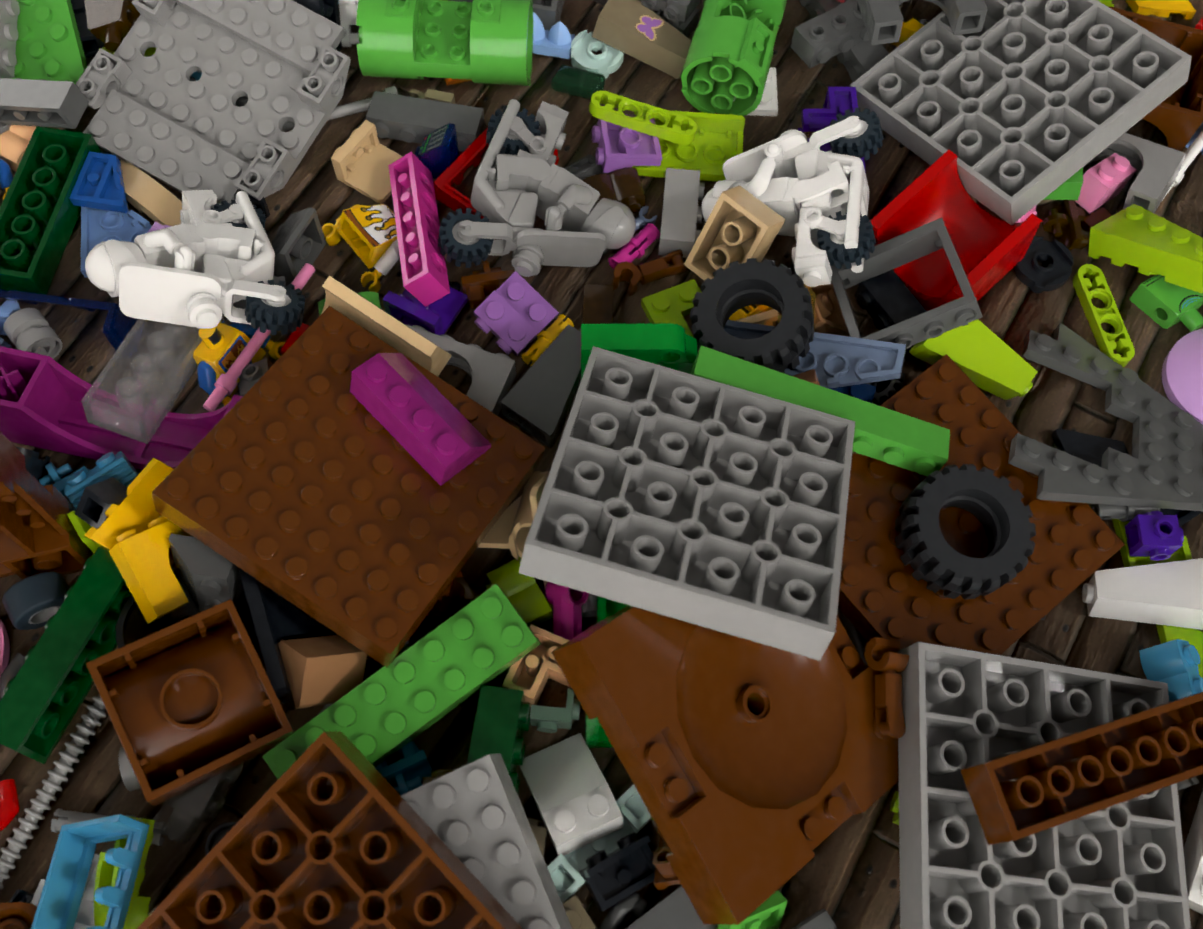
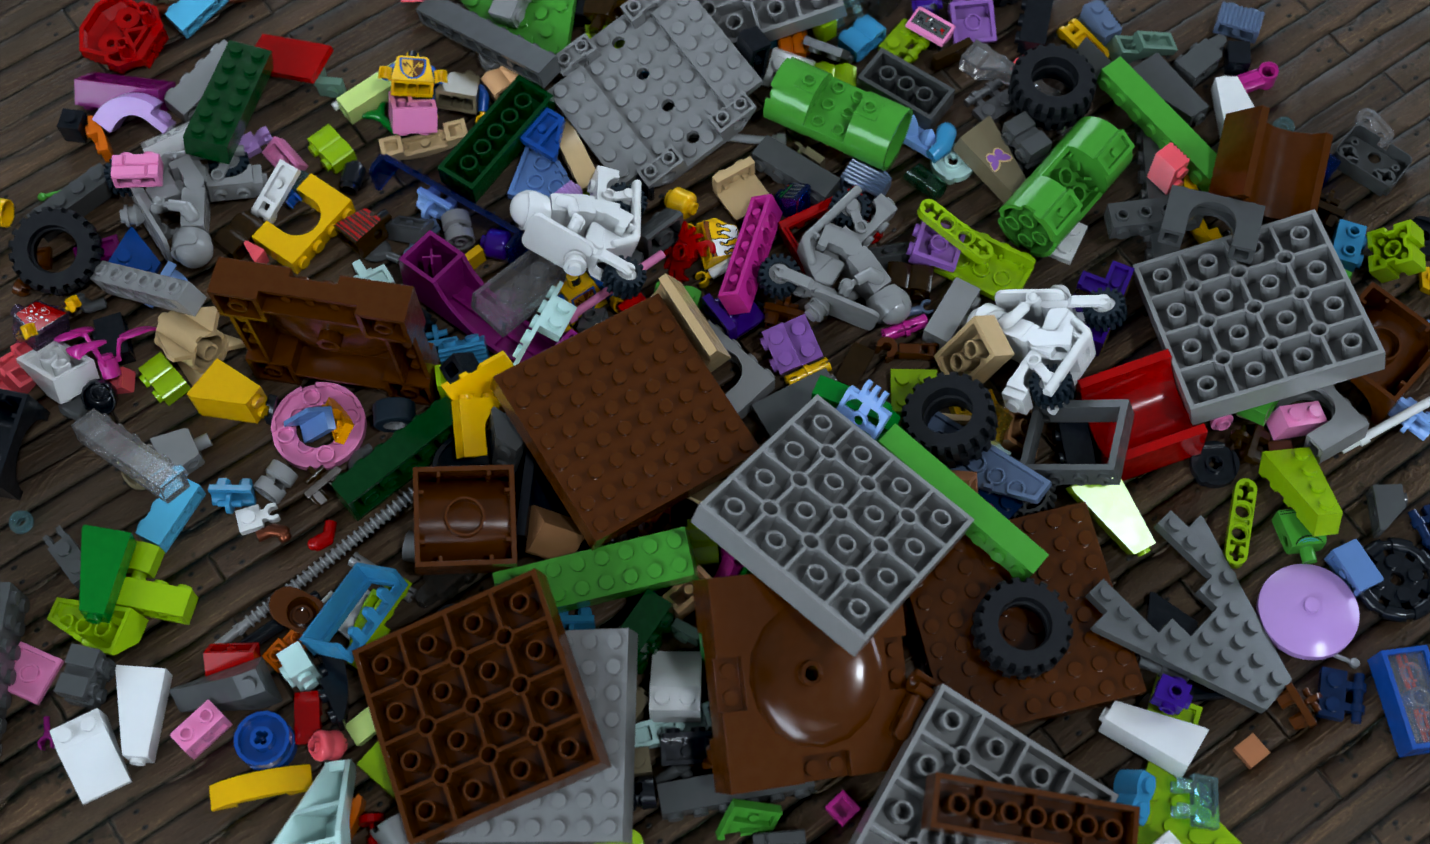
camera: 30 degrees right, 0 degrees up
magenta slope [350,353,491,486] -> none
none -> yellow tile [465,245,486,270]
none -> dark purple head [480,228,515,260]
none -> light aqua bracket [512,281,577,366]
none -> yellow head [664,187,699,220]
none -> red animal [664,221,716,283]
none -> dark pink tile [824,790,861,828]
none -> light blue piece [836,379,893,441]
none -> sand blue brick [840,158,892,204]
none -> dark azure arm [926,122,957,163]

